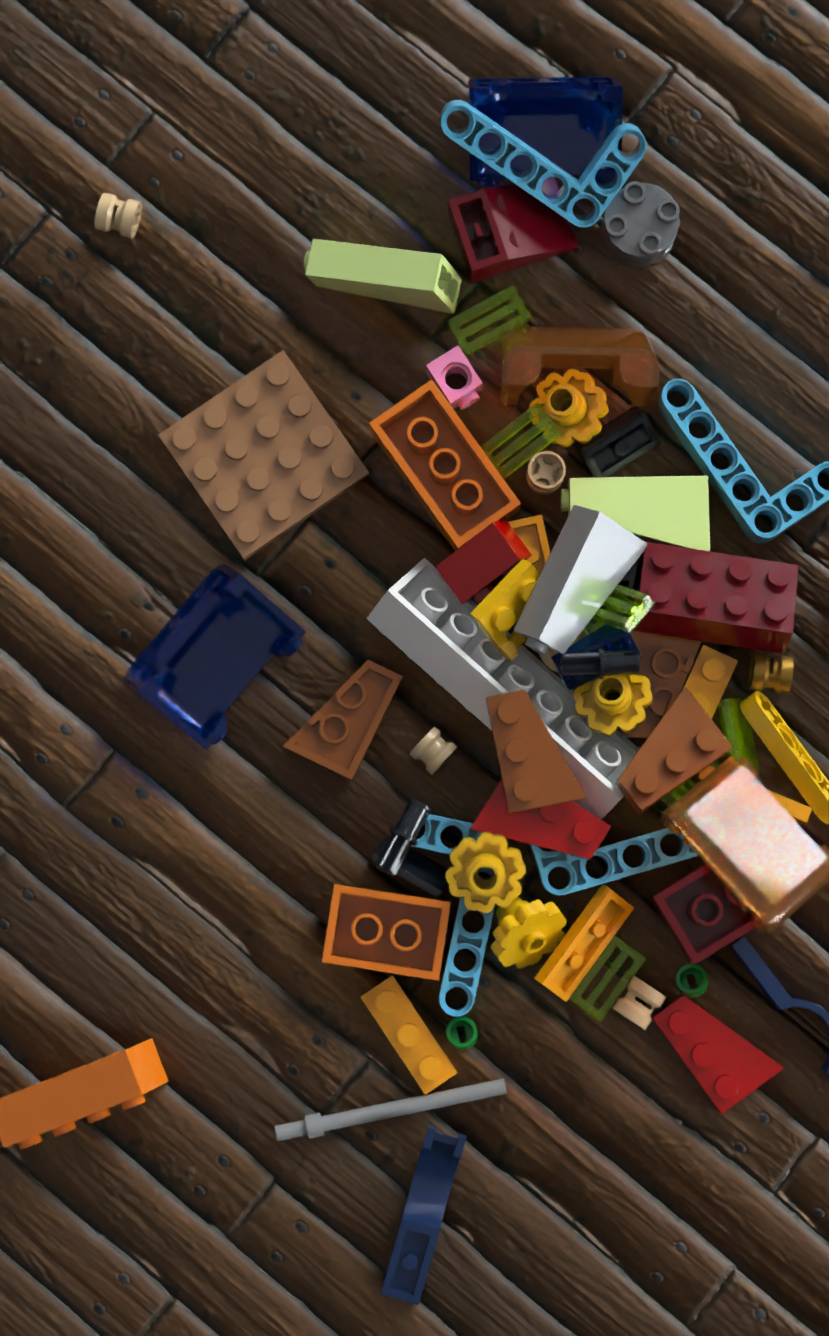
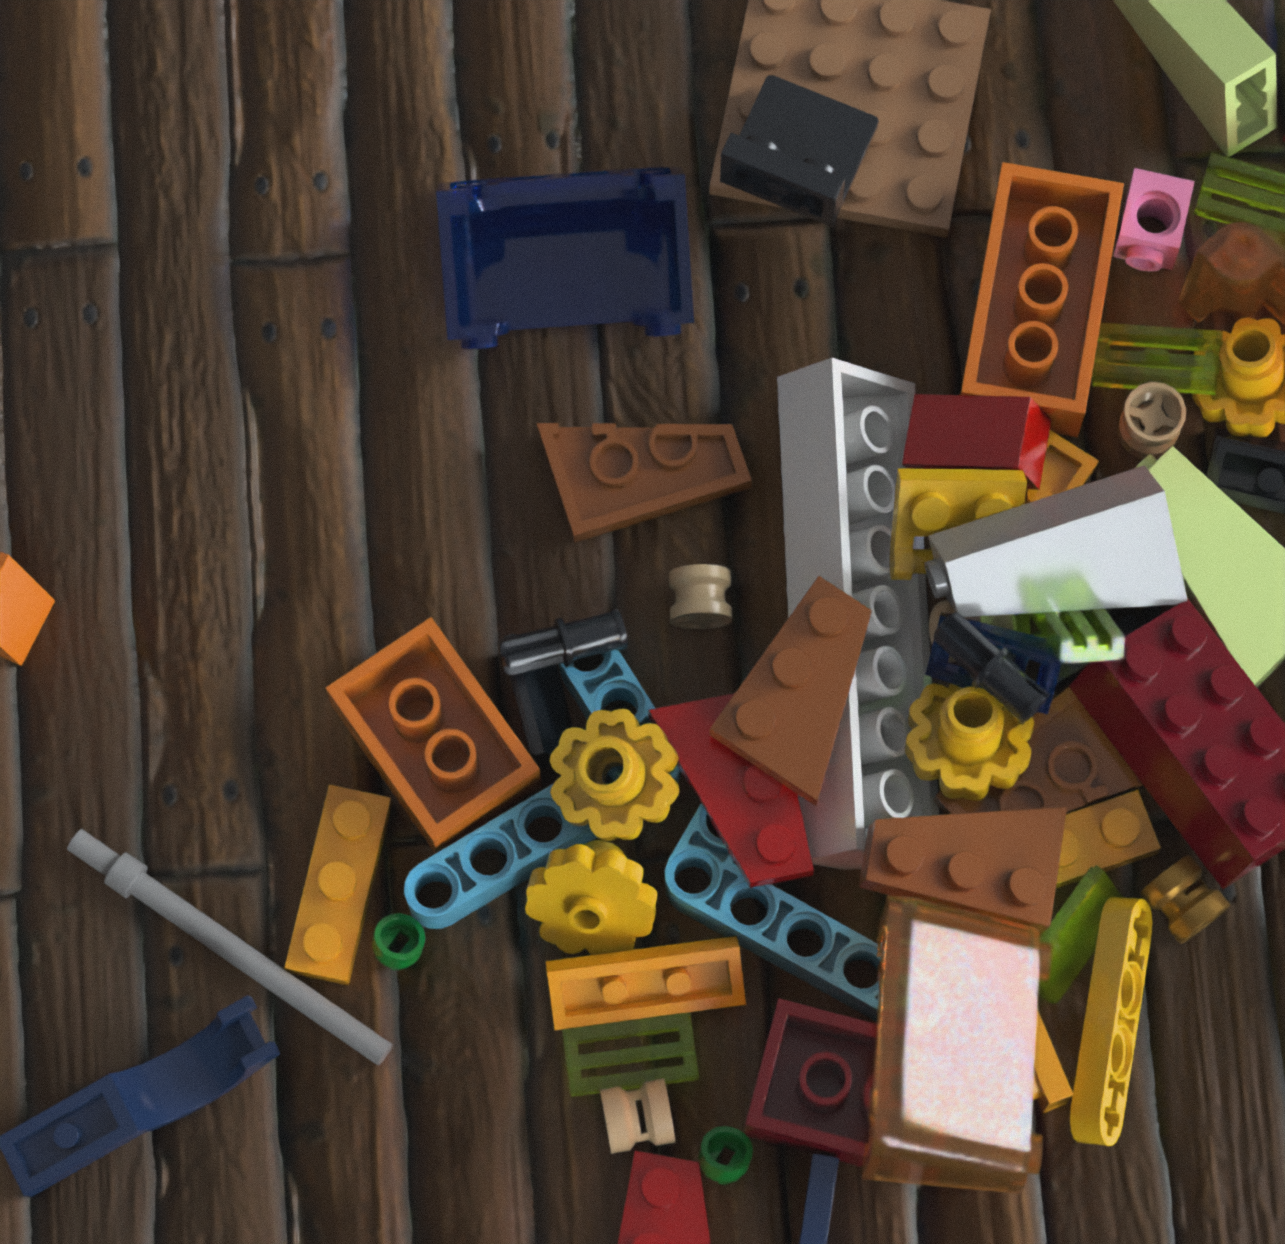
camera: 45 degrees right, 10 degrees down
none -> black bracket [720,75,879,227]

